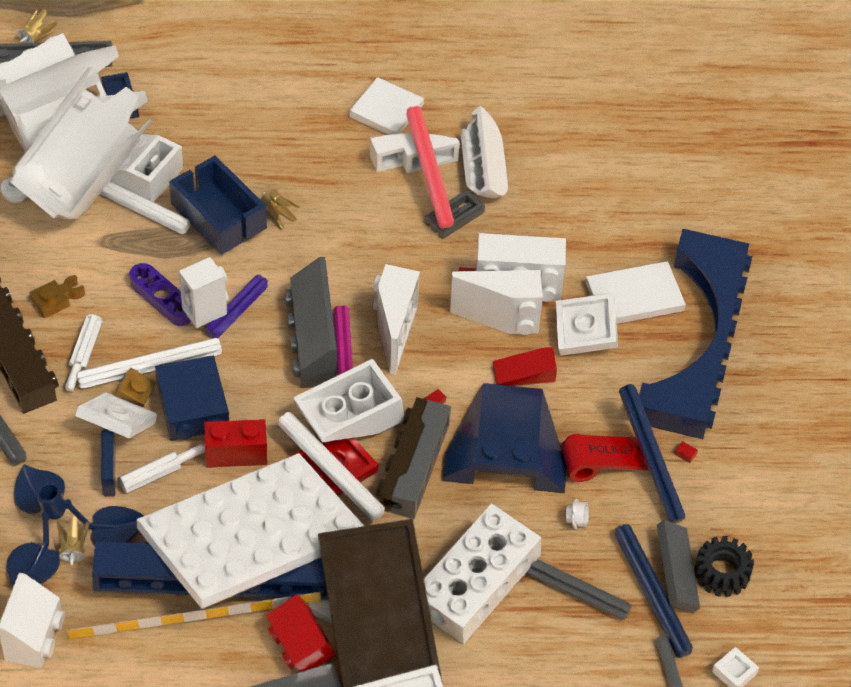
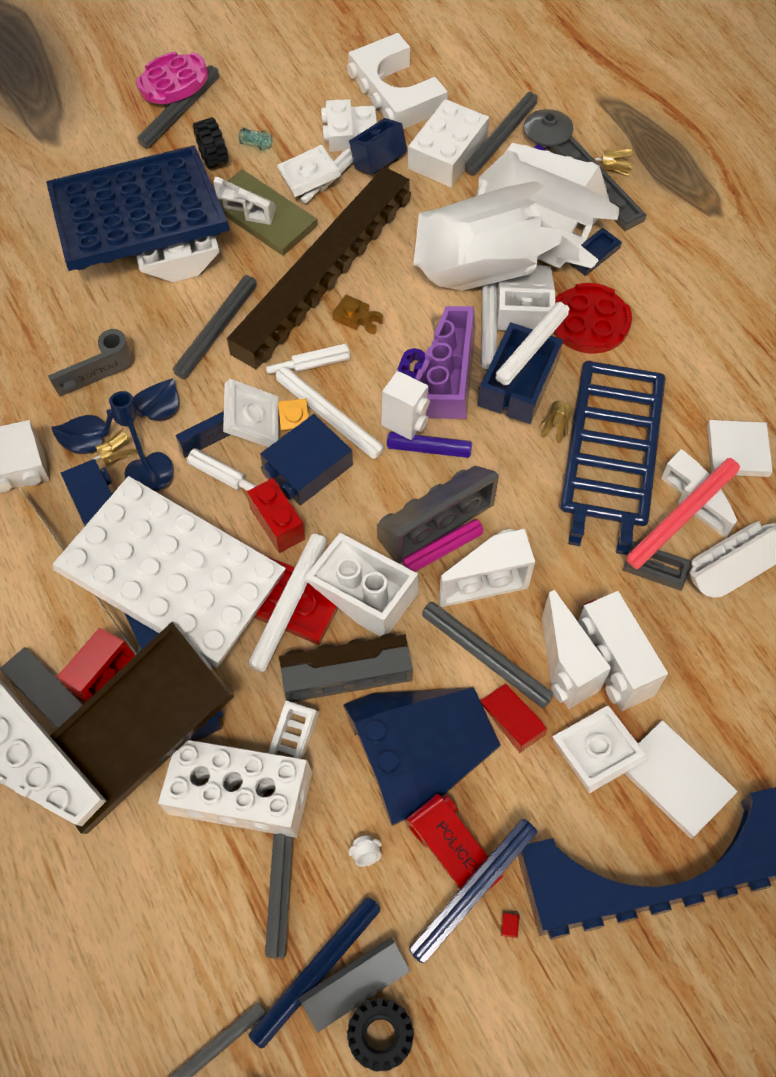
camera: 65 degrees right, 10 degrees up
red piece [424,389,447,404] -> none
none -> white slope [268,701,320,759]
none -> medium lavender wedge [415,306,476,419]
none -> dark grey axle [422,602,554,708]
none -> white axle [496,302,569,385]
none -> red tile [553,283,632,354]
none -> dark blue bar [560,361,666,555]

